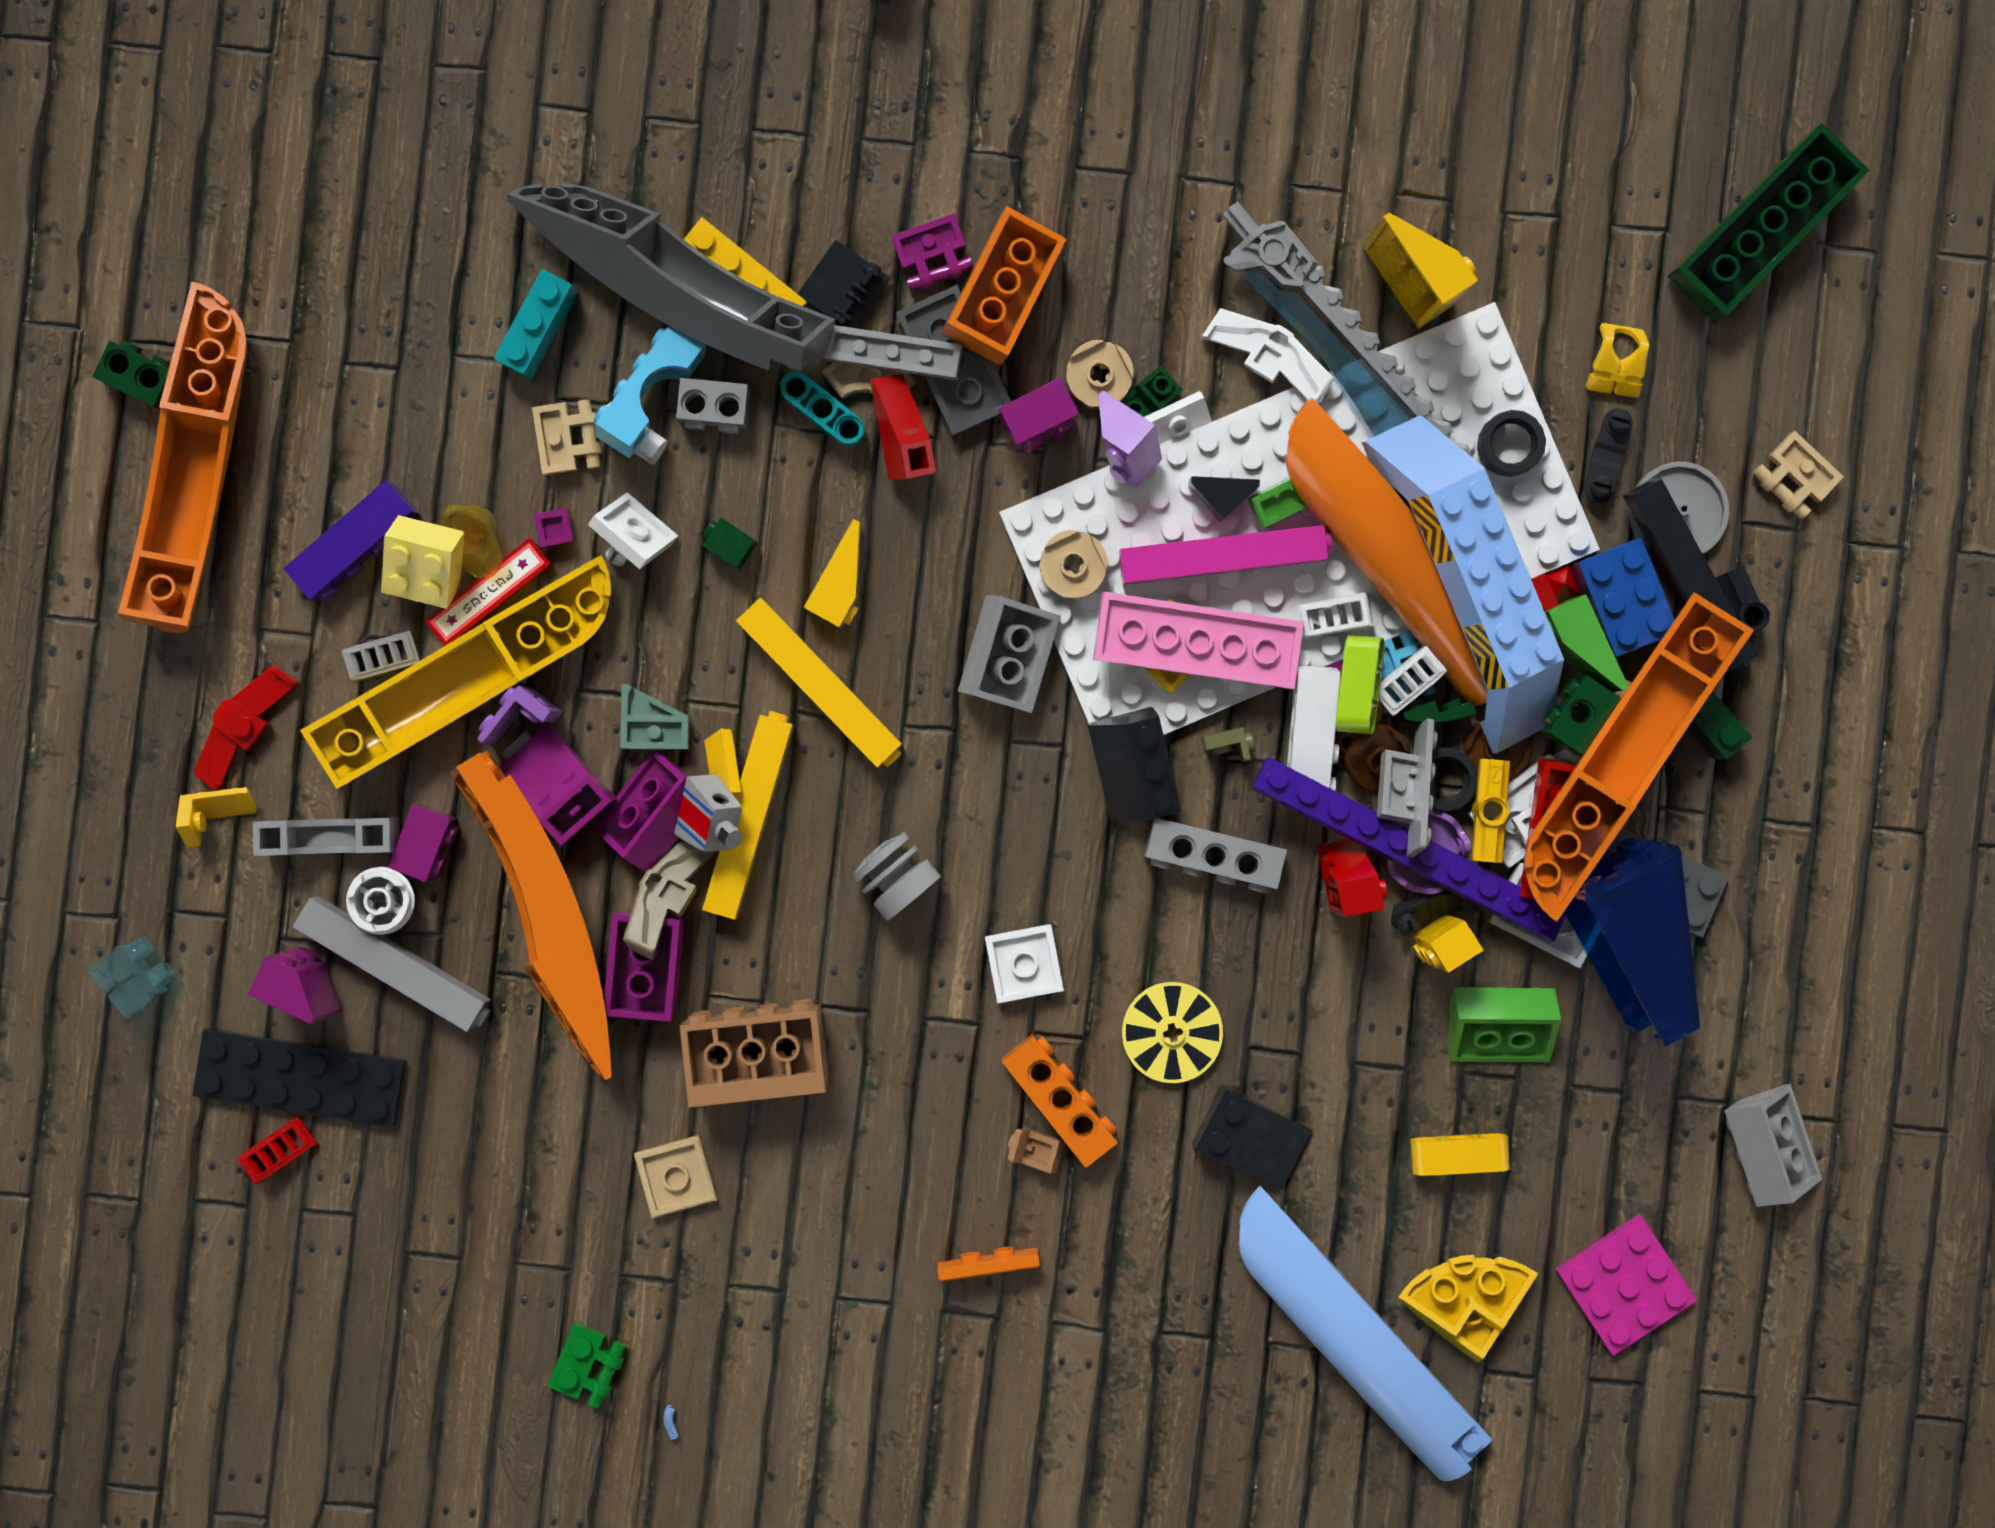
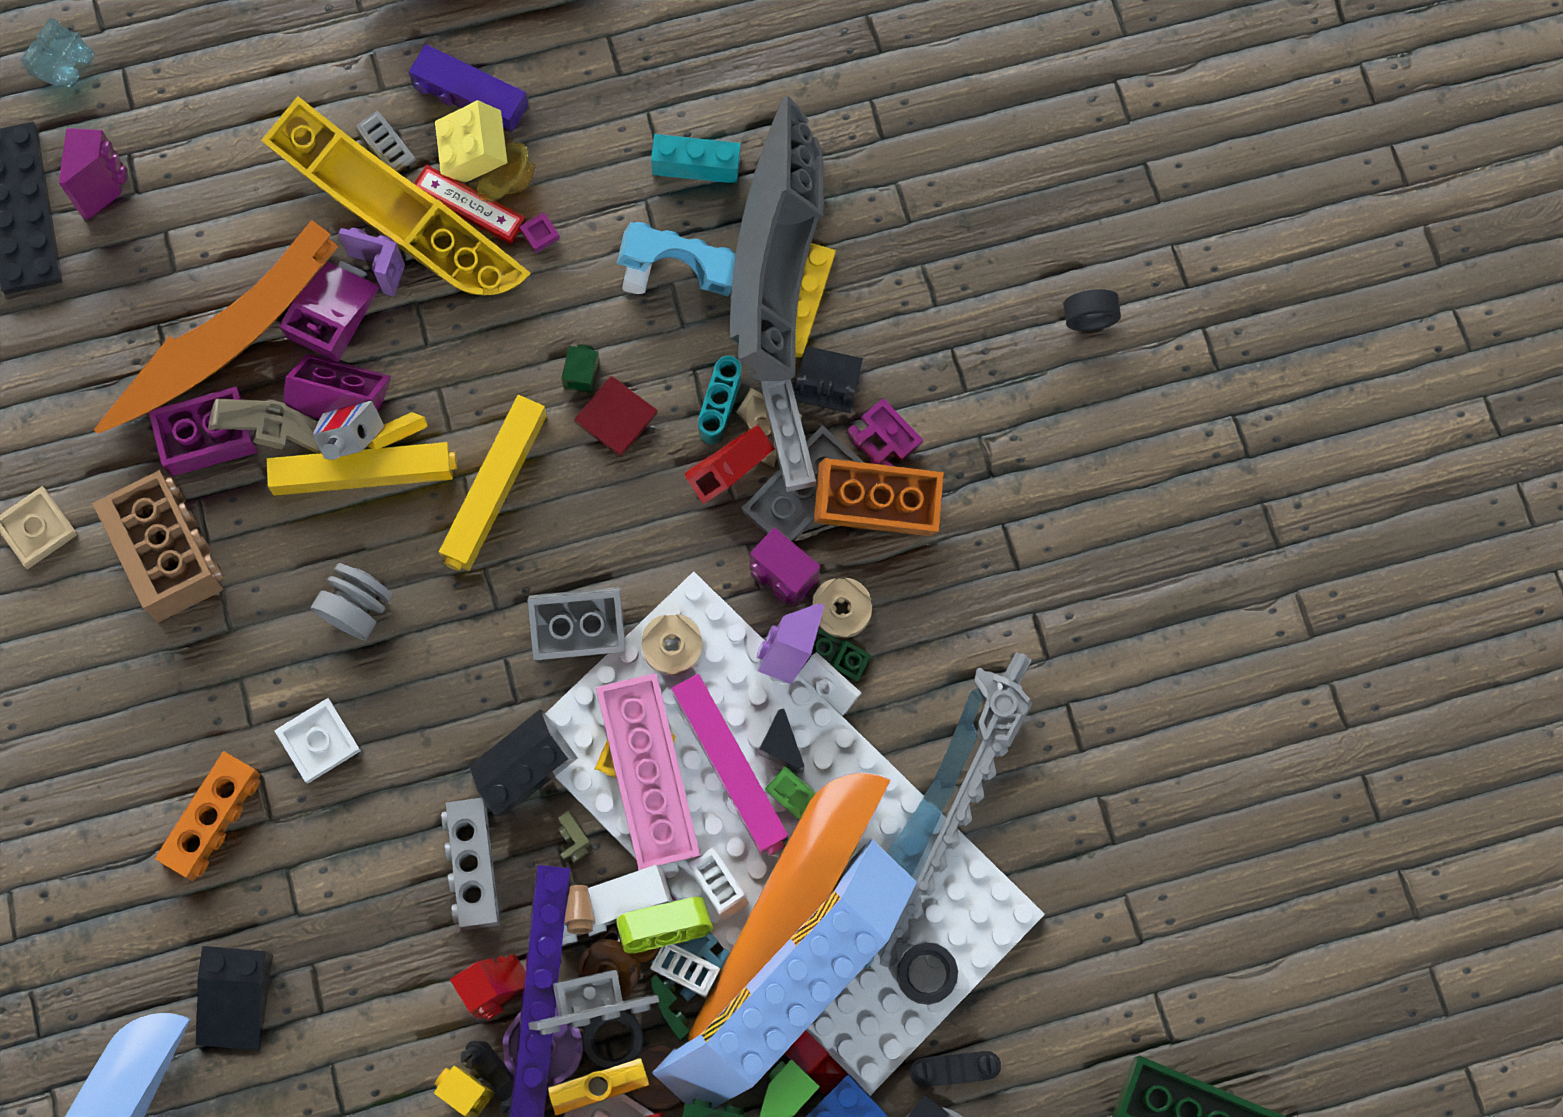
camera: 65 degrees right, 15 degrees down
yellow bracket [176,787,257,848] -> none
red plate [194,664,301,791] -> none
light grey arch [252,817,400,856] -> none
light grey brick [292,896,491,1032] -> none
white cone [346,867,414,935] -> none
magenta brick [388,804,458,882] -> none
tan plate [532,400,602,476] -> none
white tile [588,492,678,569] -> none
sand green wing [620,684,690,750] -> none
light grey brick [676,378,751,434] -> none
yellow slope [804,519,861,629] -> none
orange plate [937,1247,1040,1282] -> none
medium nougat bracket [1007,1128,1065,1174] -> none
light yellow piece [1122,982,1223,1083] -> none
white plate [1202,308,1334,404] -> none
yellow slope [1362,213,1478,329] -> none
yellow piece [1586,323,1649,398] -> none
none -> medium nougat cone [564,885,596,934]
none -> dark red tile [574,375,658,457]

